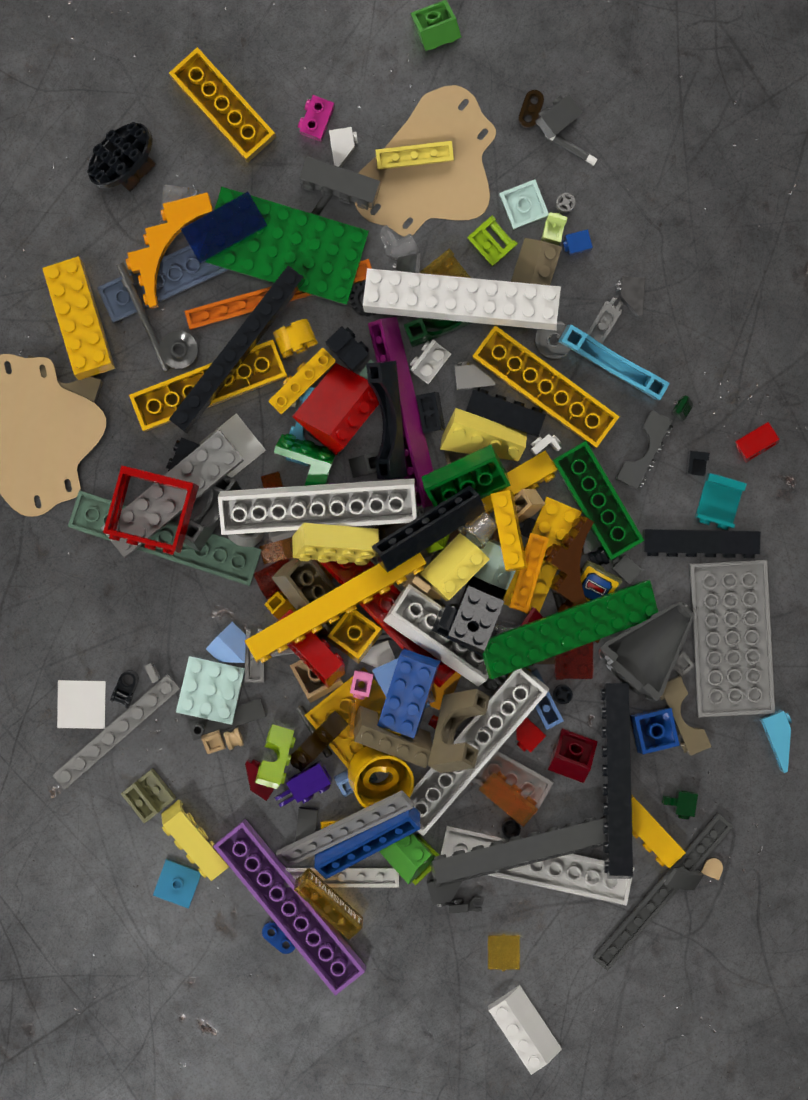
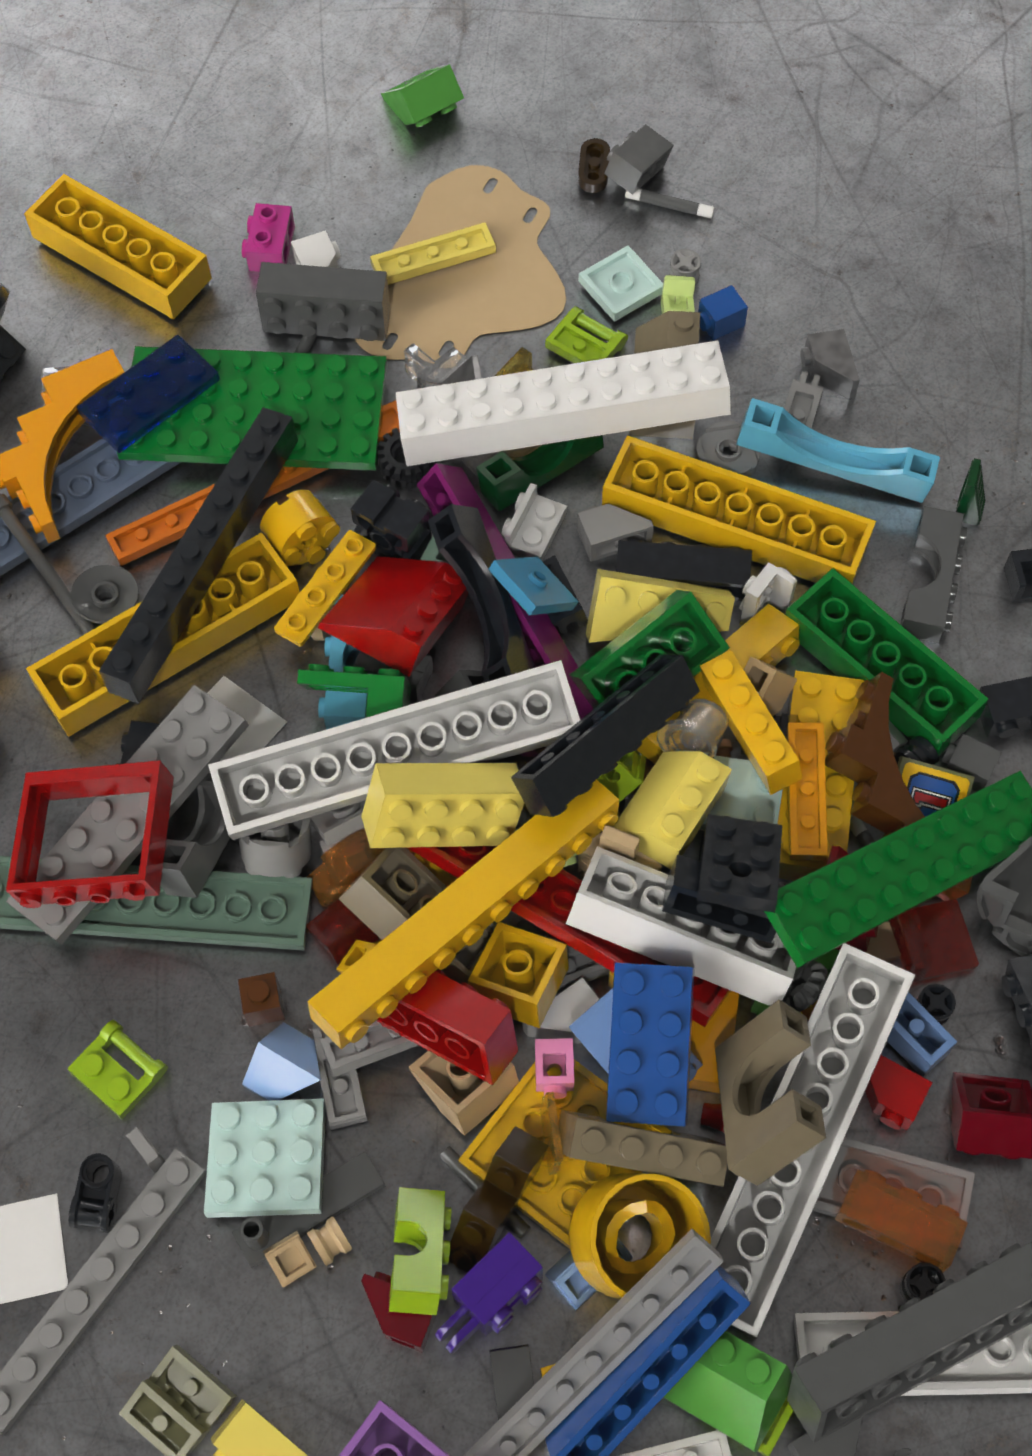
camera: 10 degrees left, 25 degrees down
none -> lime plate [67,1019,168,1120]
none -> reddish brown brick [238,972,285,1027]
none -> dark azure plate [489,557,579,615]

